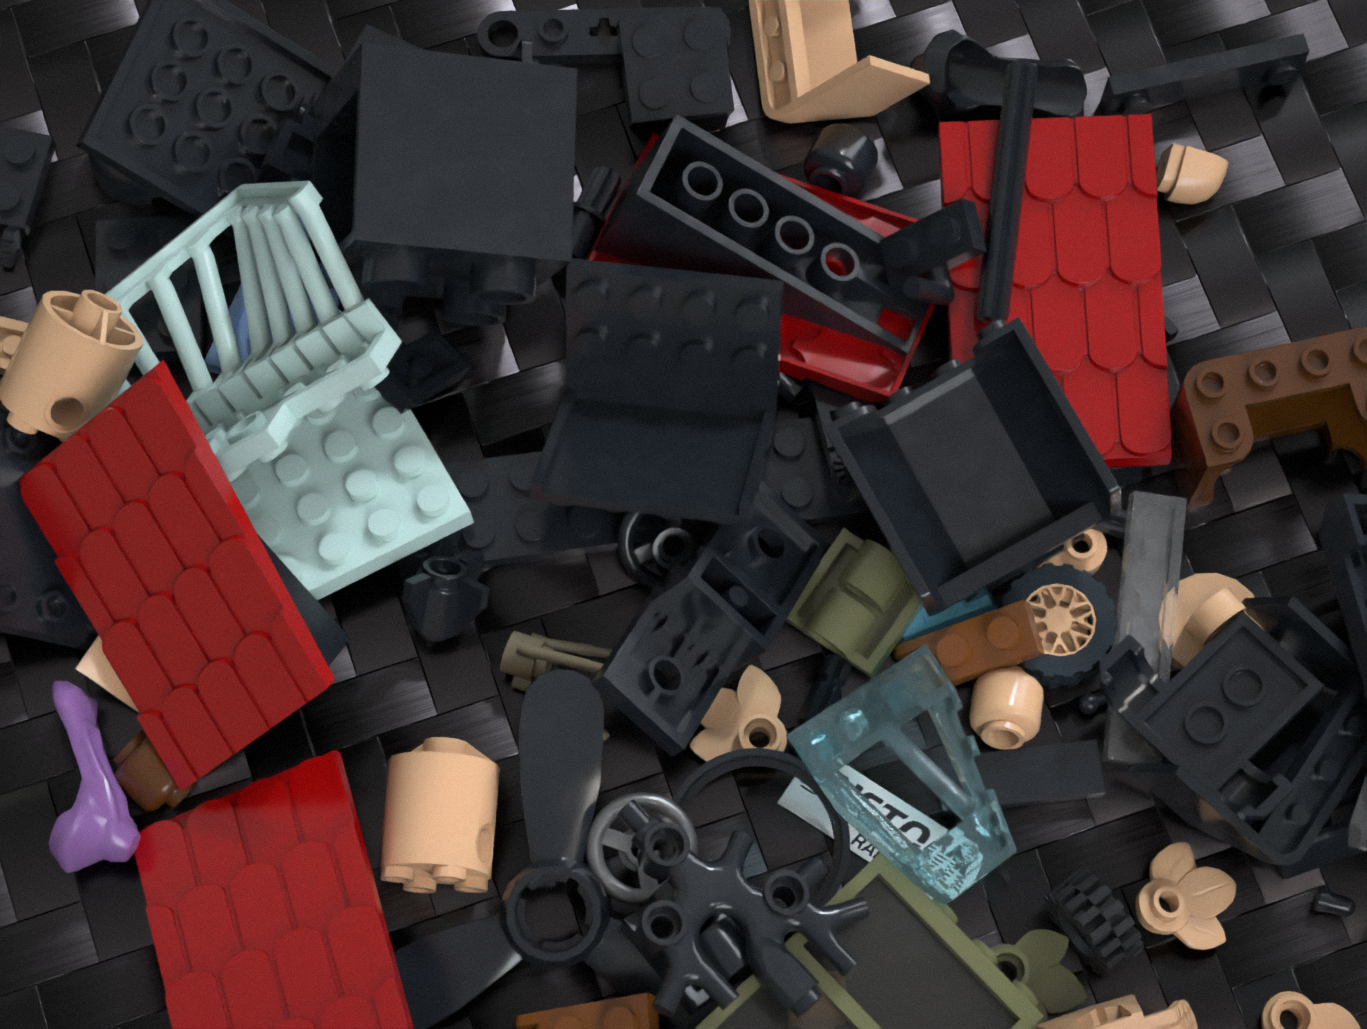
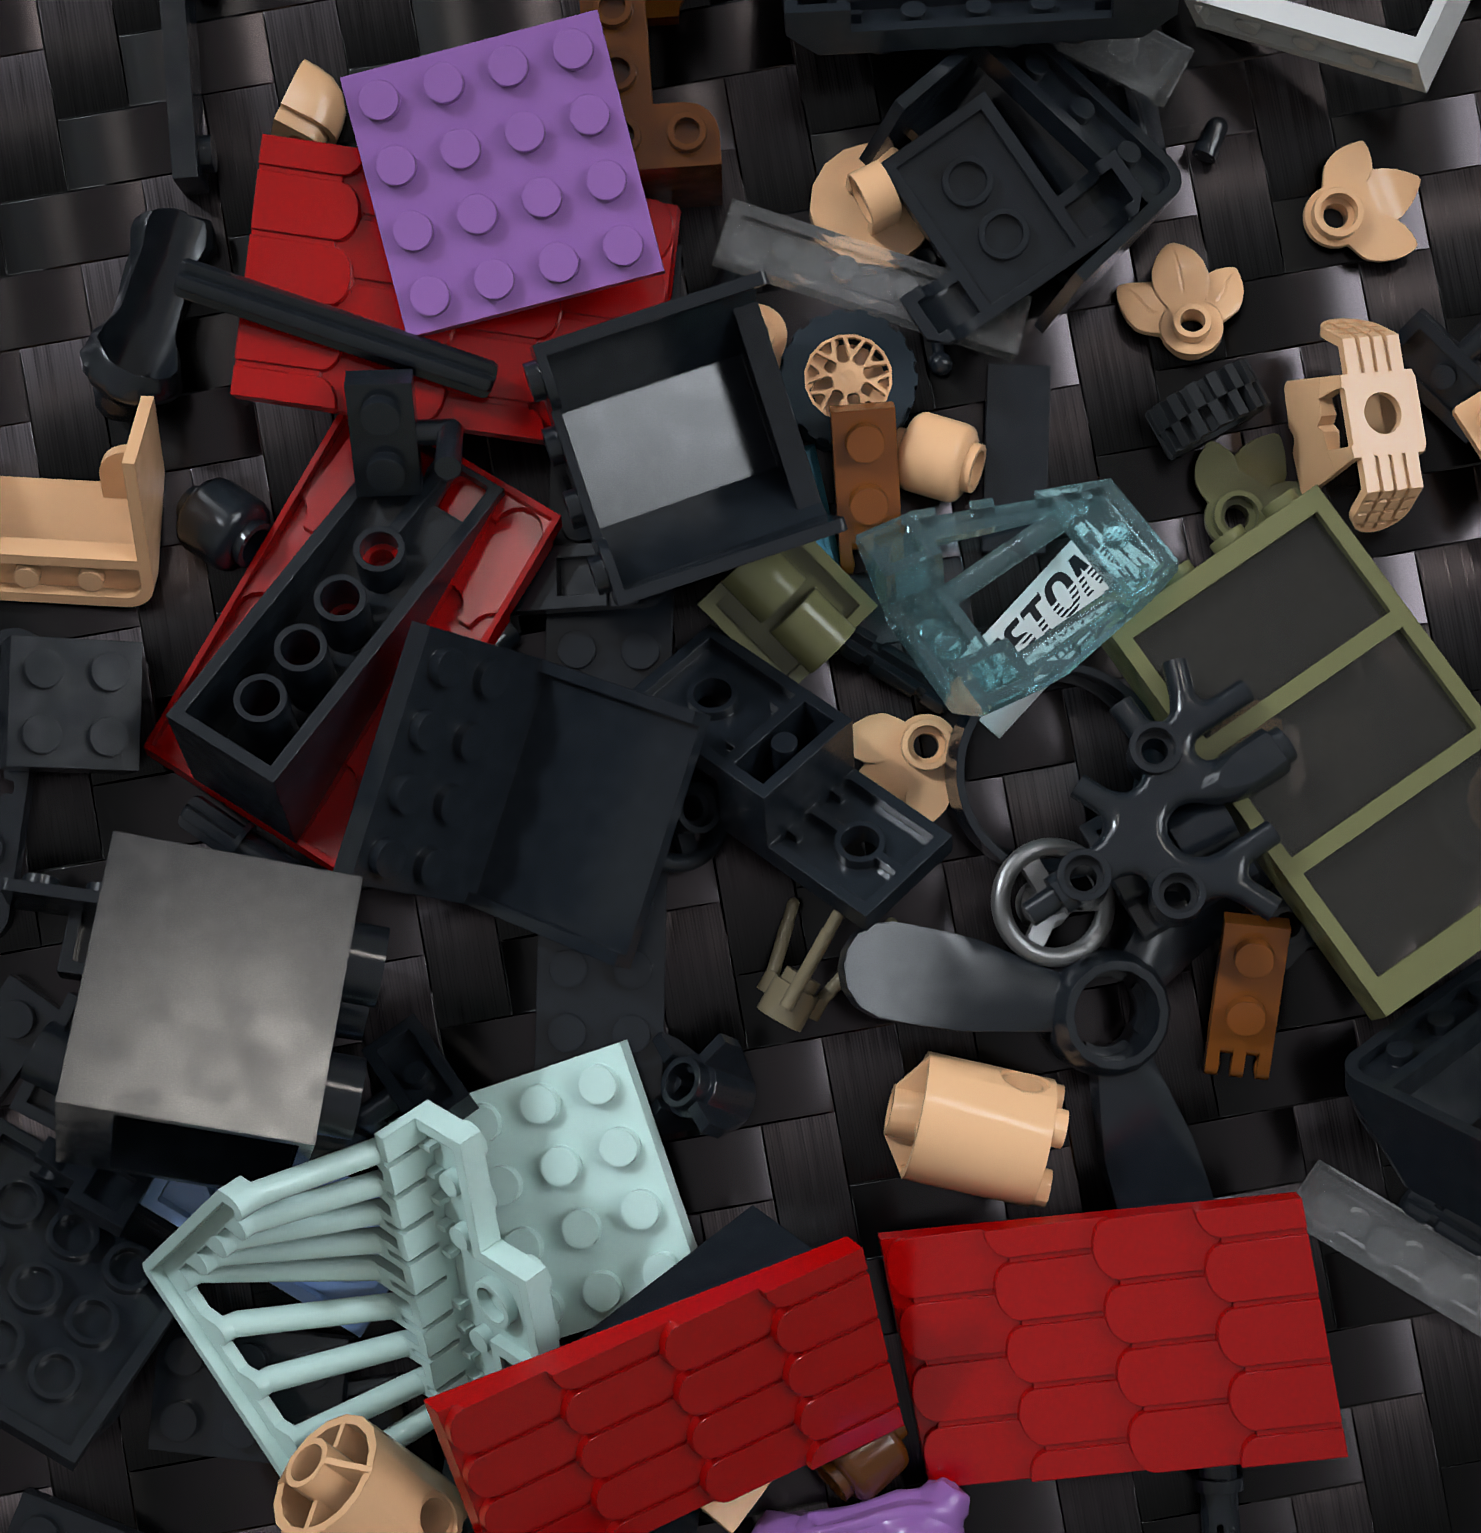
camera: 80 degrees left, 15 degrees up
none -> medium lavender plate [340,10,665,337]

